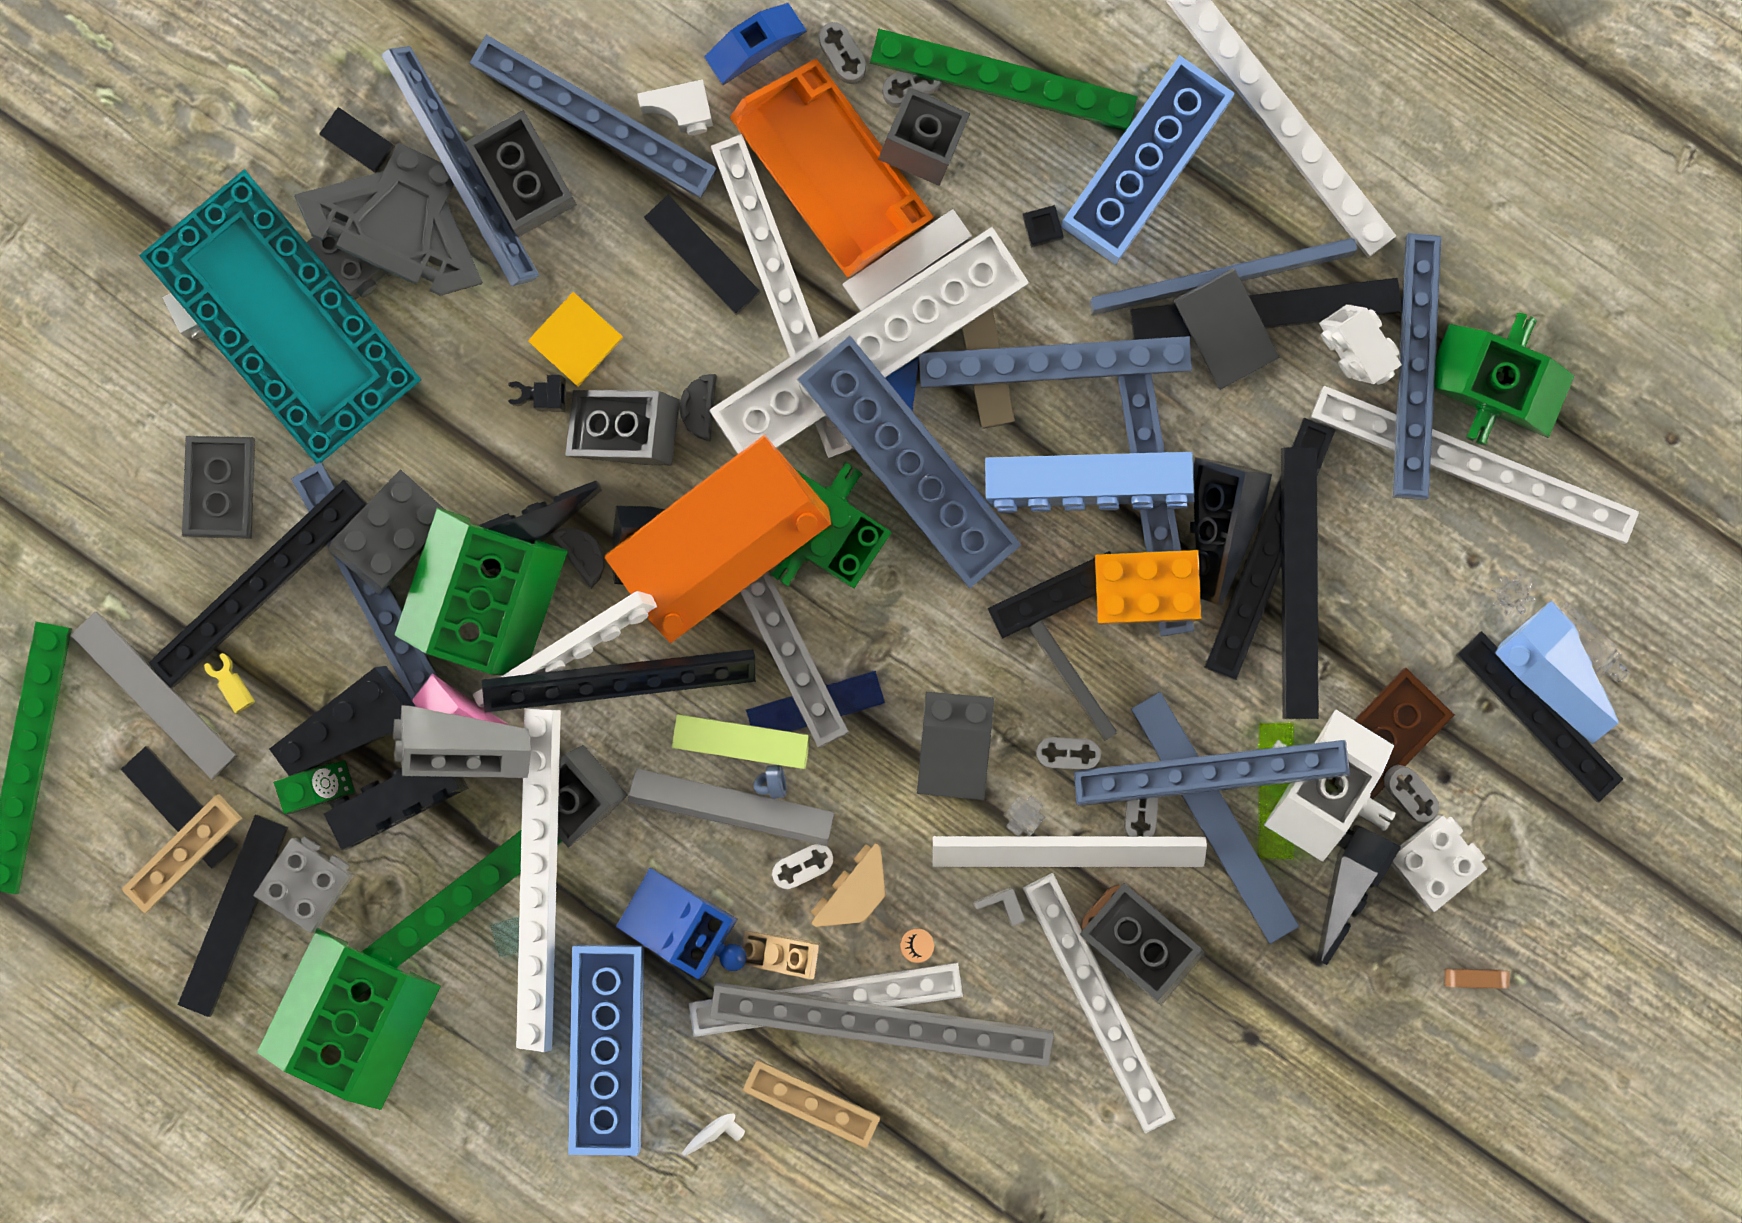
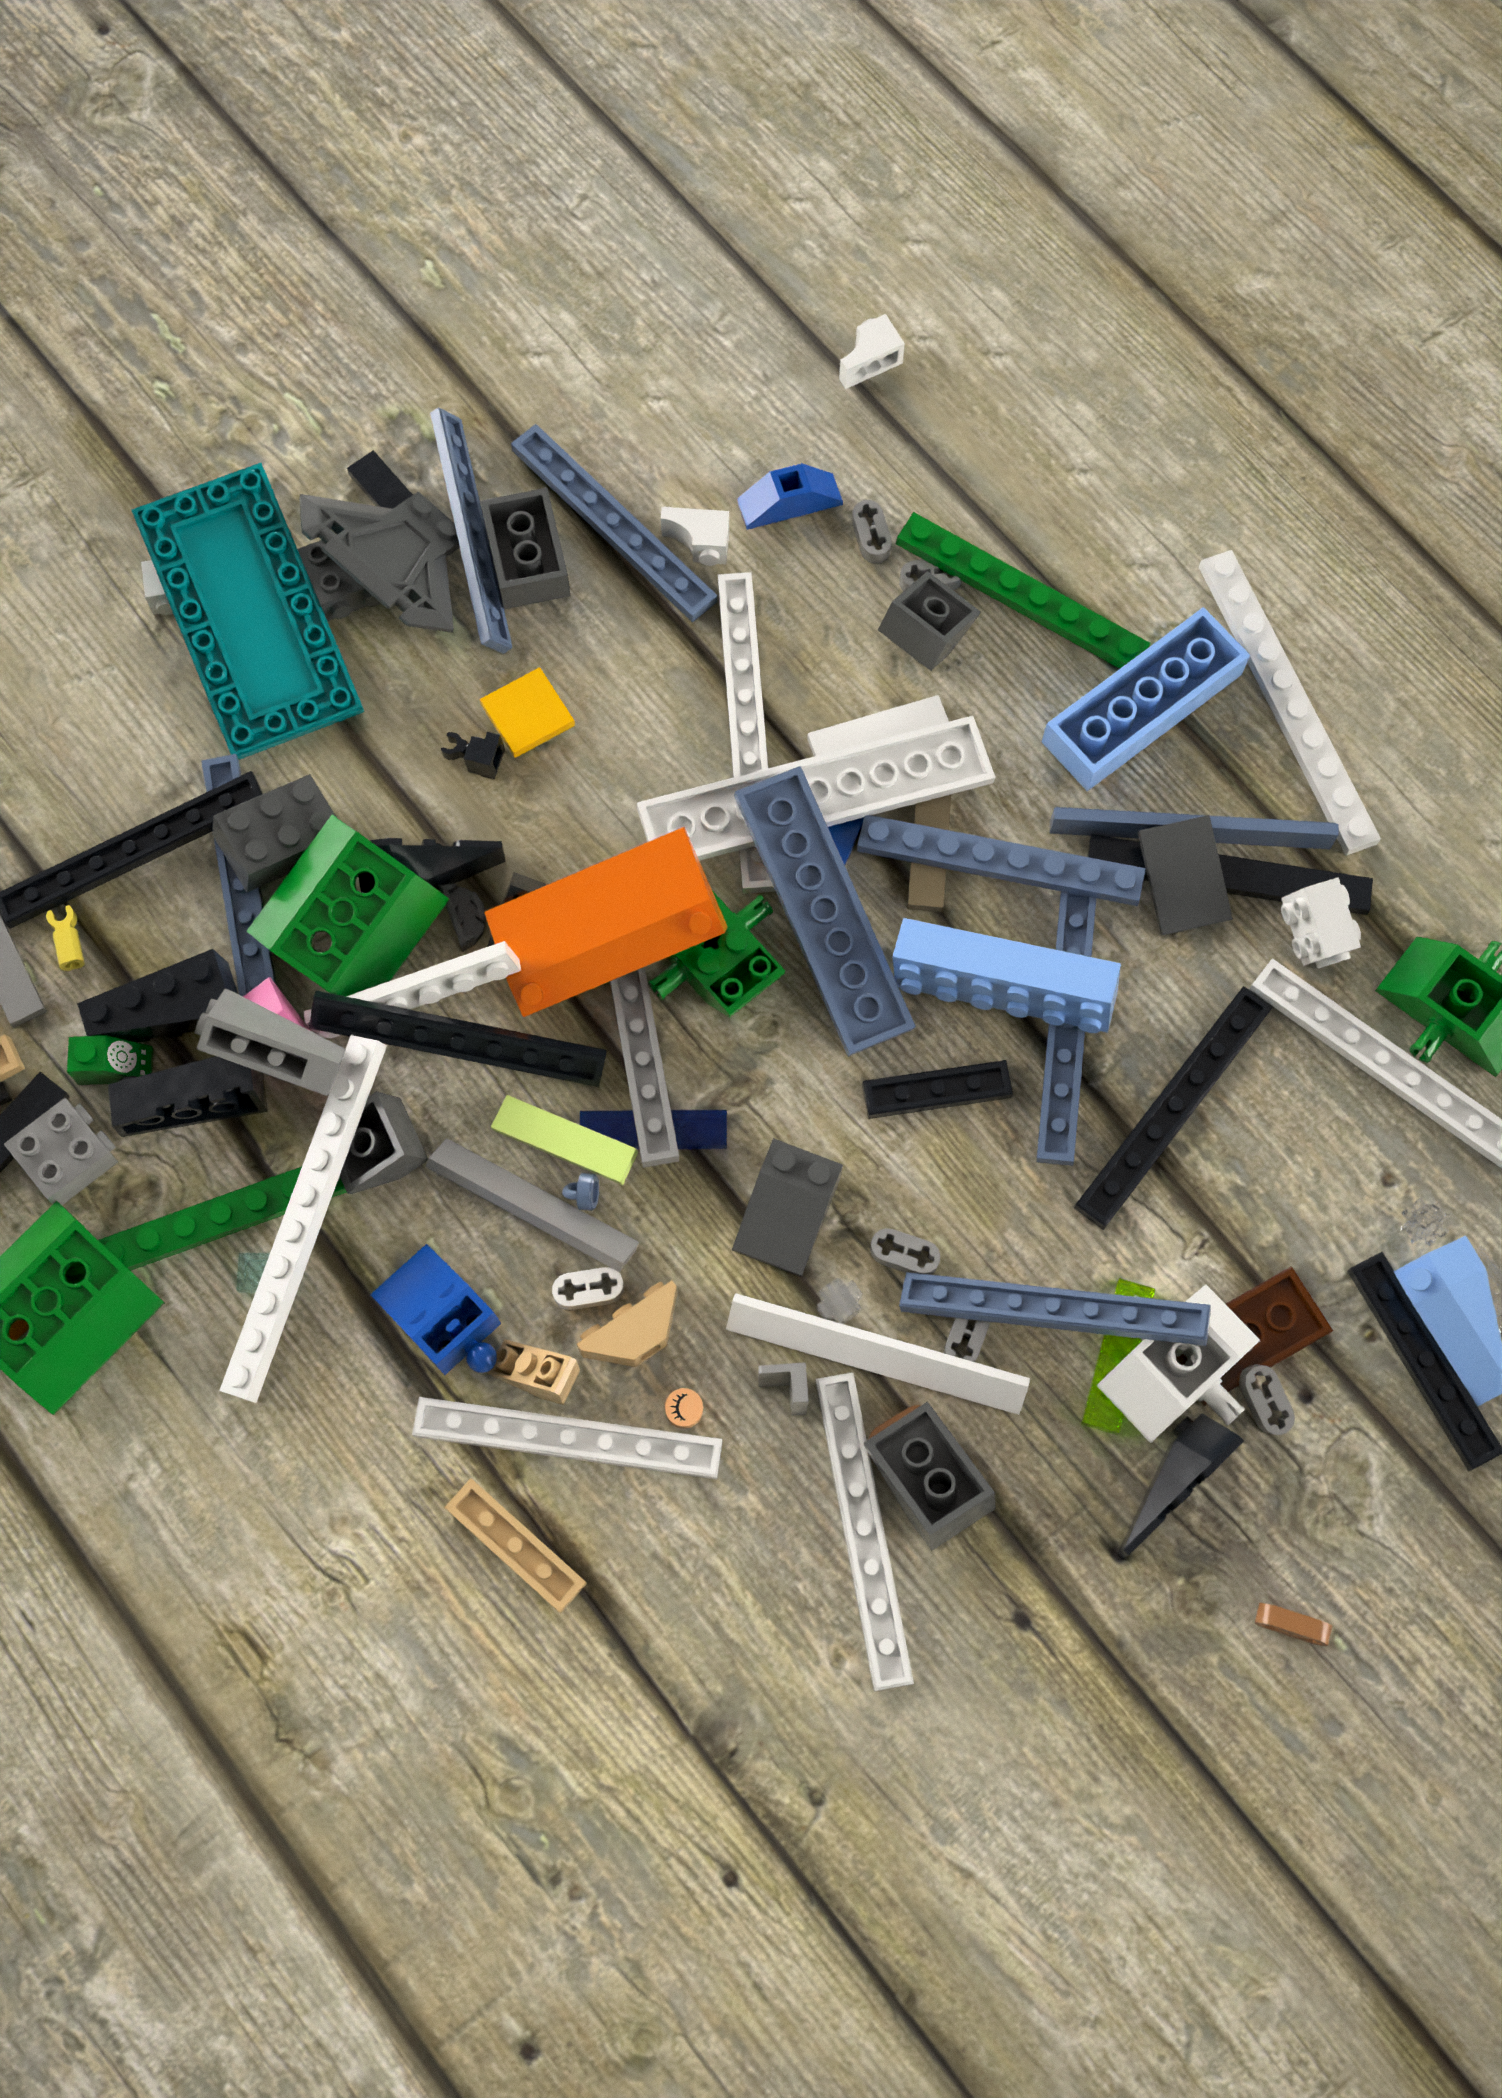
camera: 10 degrees right, 15 degrees down
dark grey tile [182,436,255,539] -> none
dark grey slope [565,390,680,466] -> none
light blue brick [568,944,644,1156] -> none
black tile [644,195,761,315] -> none
dark grey tile [679,374,716,441] -> none
white bar [682,1114,745,1156] -> none
light grey plate [710,982,1054,1067] -> none
orange slope [729,58,934,278] -> none
black tile [1022,205,1064,248] -> none
dark grey tile [1029,621,1117,741] -> none
light orange brick [1095,550,1201,625] -> none
sand blue tile [1130,692,1299,944] -> none
black wedge [1190,457,1272,605] -> none
black tile [1281,447,1319,719] -> none
white brick [1391,815,1487,912] -> none
sand blue tile [1393,233,1441,500] -> none

